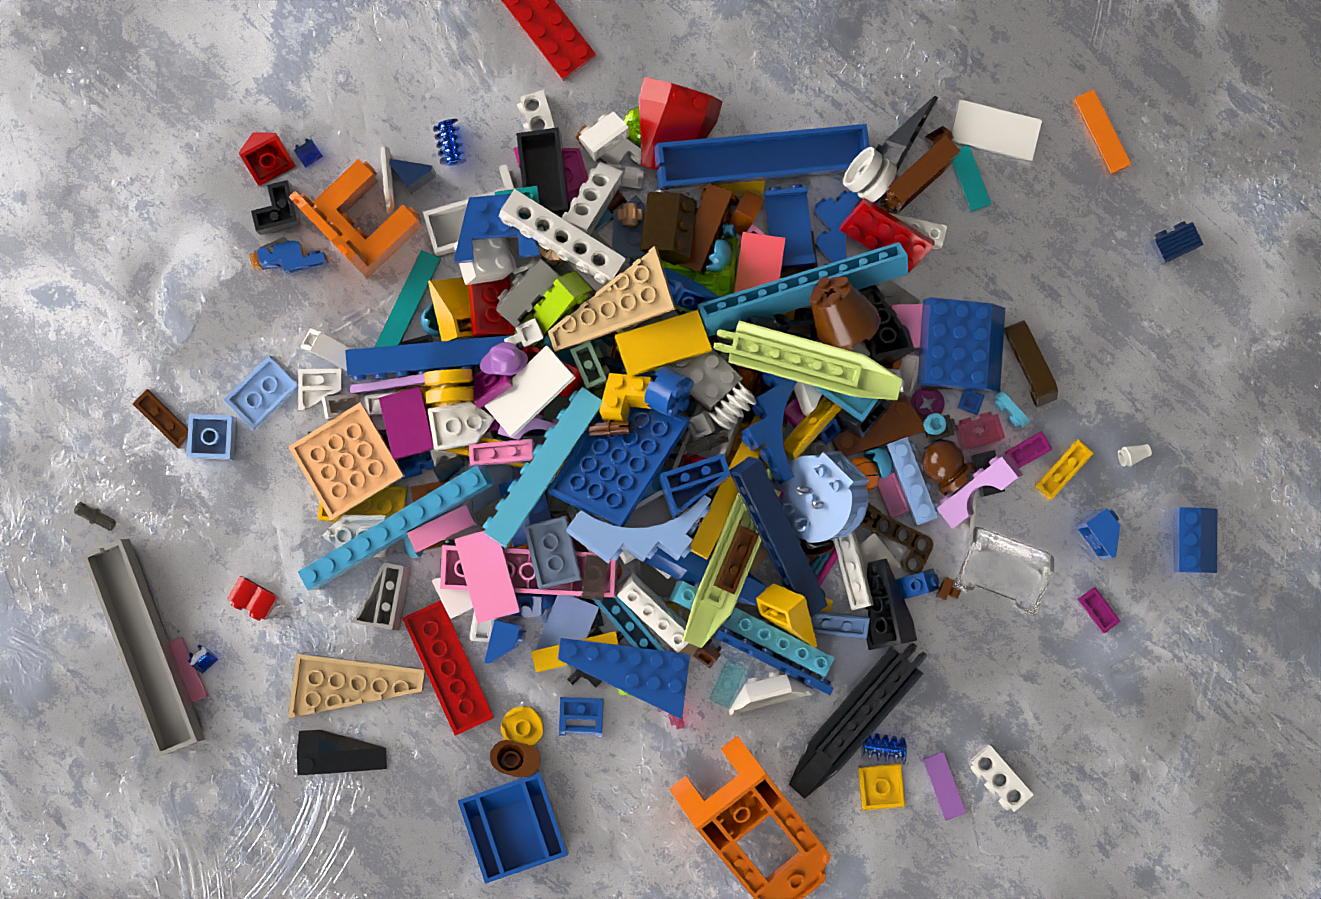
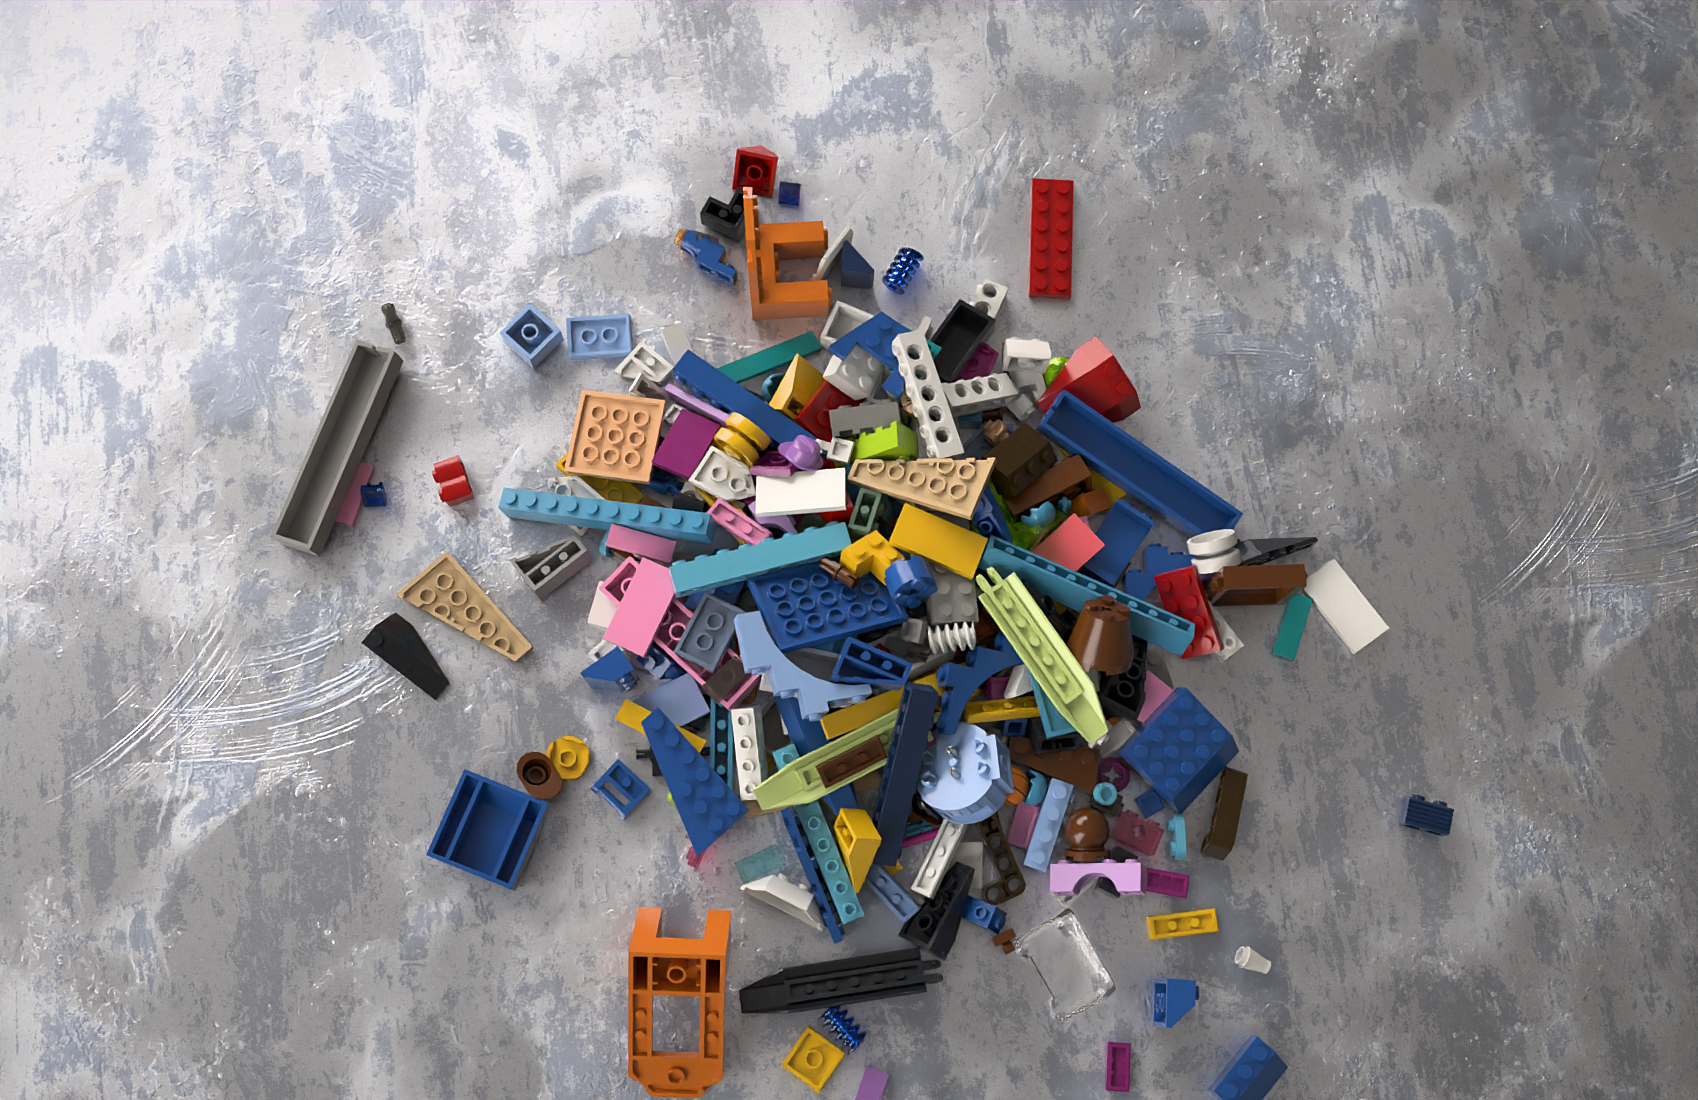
camera: 35 degrees right, 10 degrees down
reddish brown tile [133,389,188,449] -> none
red plate [402,600,495,735] -> none
reddish brown tile [693,639,721,668] -> none
orange tile [1074,89,1131,174] -> none

